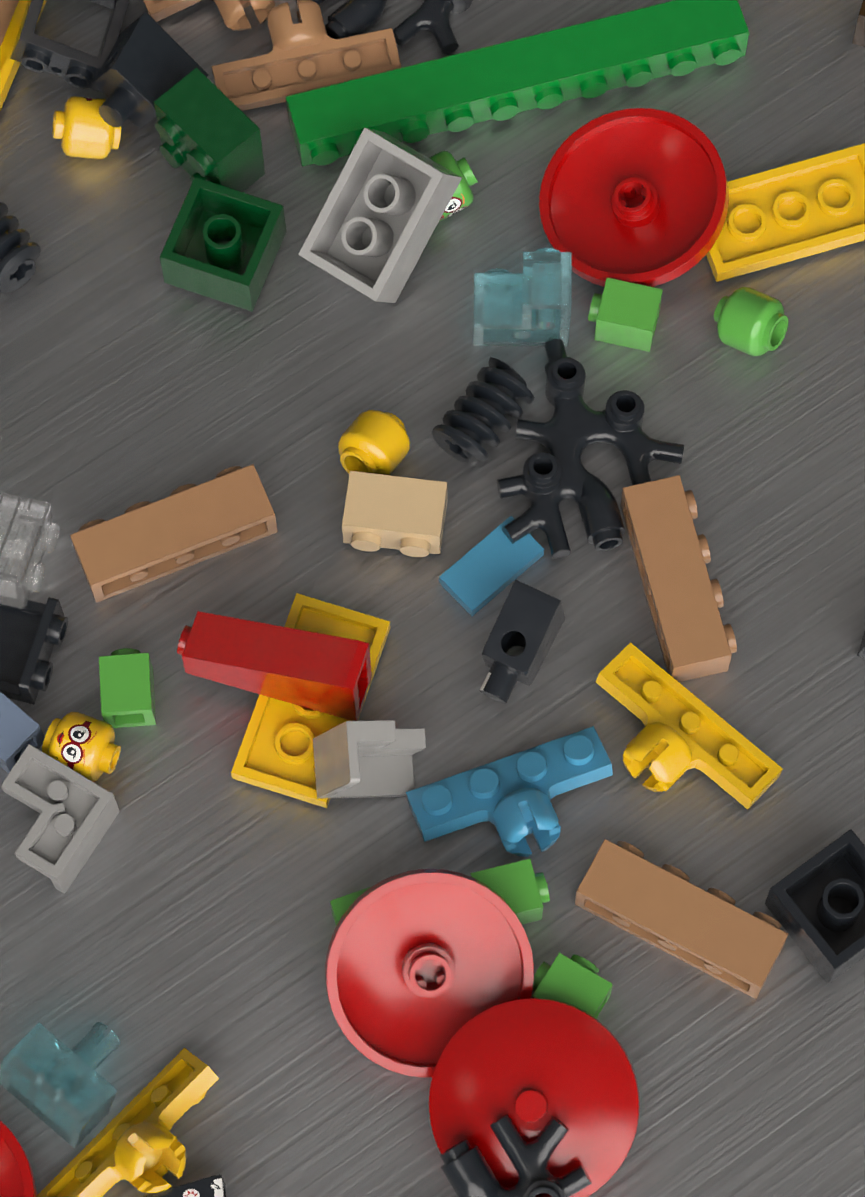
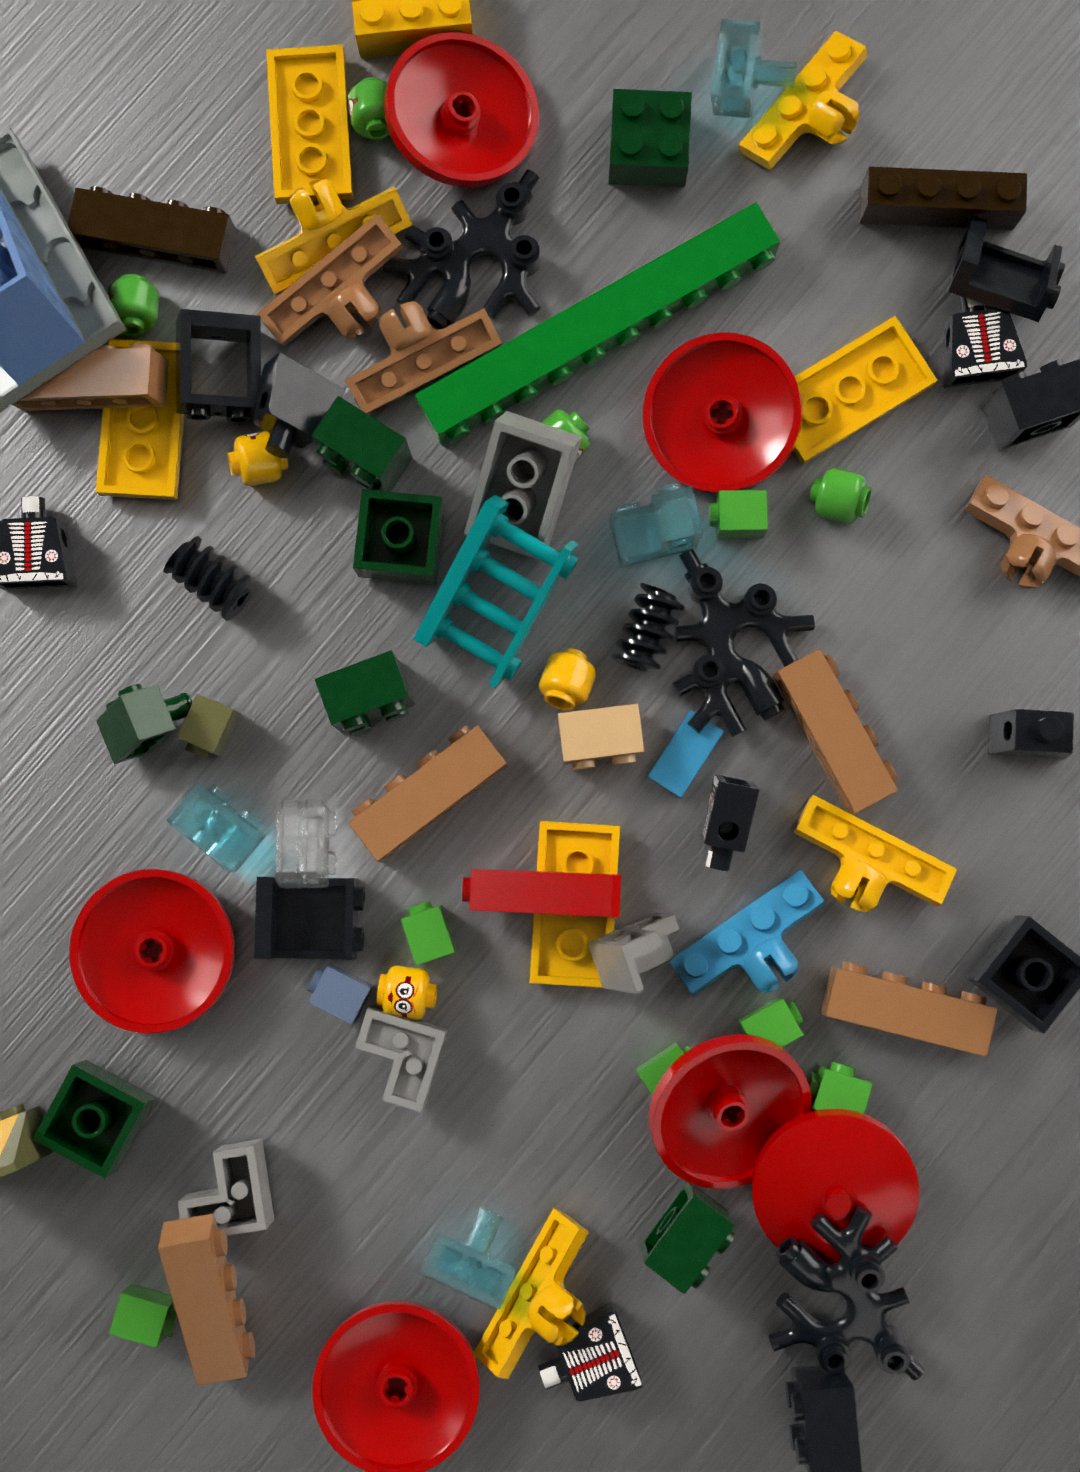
camera: 10 degrees left, 15 degrees up
none -> dark green brick [315,650,415,736]
none -> teal fence [413,495,579,688]
none -> dark green brick [640,1182,736,1295]

